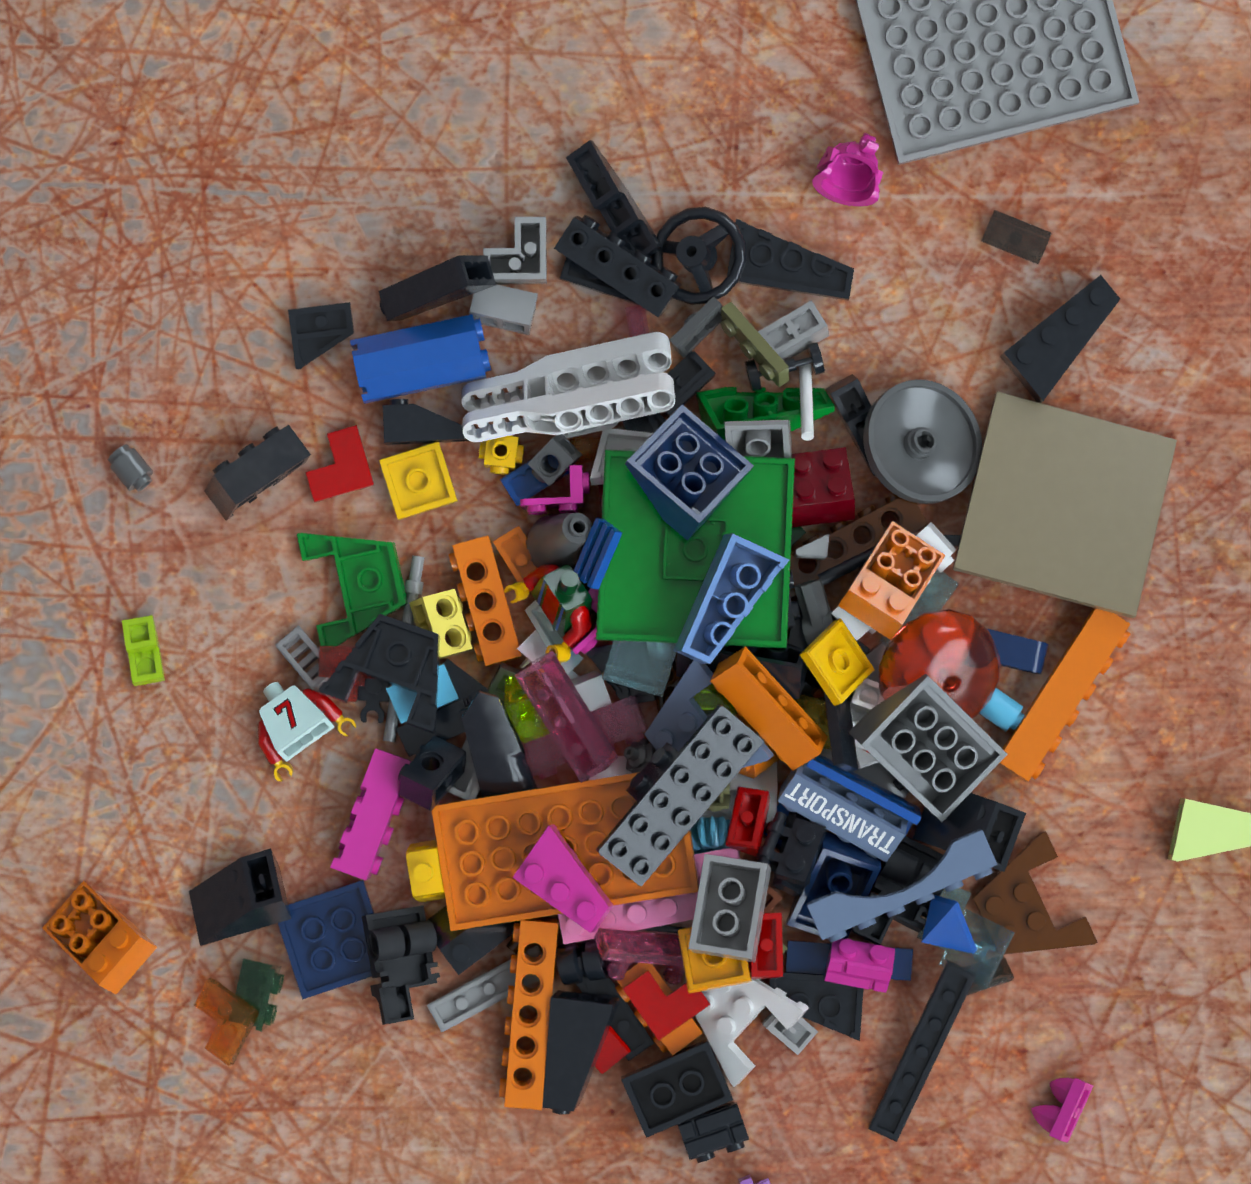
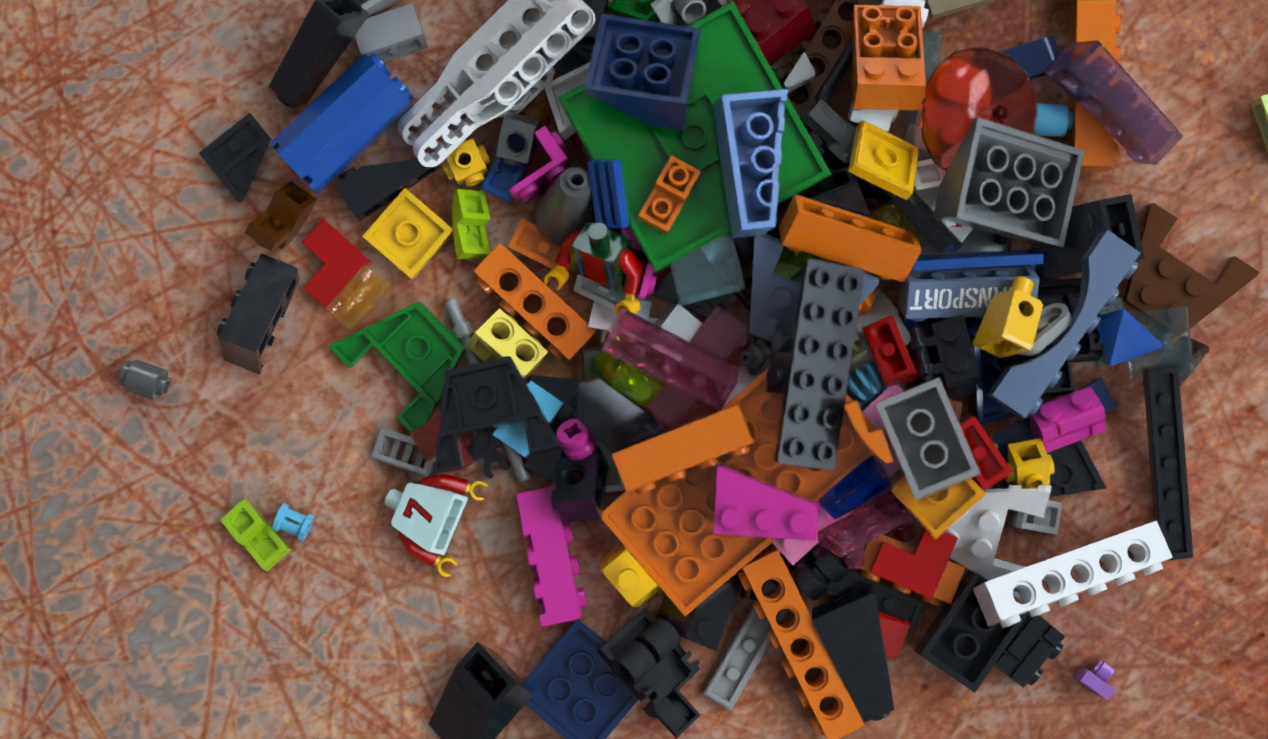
camera: 30 degrees left, 0 degrees up
none -> reddish brown brick [245,181,317,252]
none -> medium azure bush [272,503,315,542]
none -> clear yellow hips [325,265,390,331]
none -> lime slope [452,189,491,260]
none -> dark pink wheel [556,418,596,461]
none -> orange brick [612,403,754,495]
none -> orange slope [637,155,701,235]
none -> clear blue slope [818,455,893,519]
none -> orange slope [844,400,893,463]
none -> yellow torso [972,276,1043,358]
none -> white brick [973,521,1173,628]
none -> yellow brick [1005,438,1055,489]
none -> light grey plate [1019,303,1072,356]
none -> clear purple wedge [1044,40,1183,165]

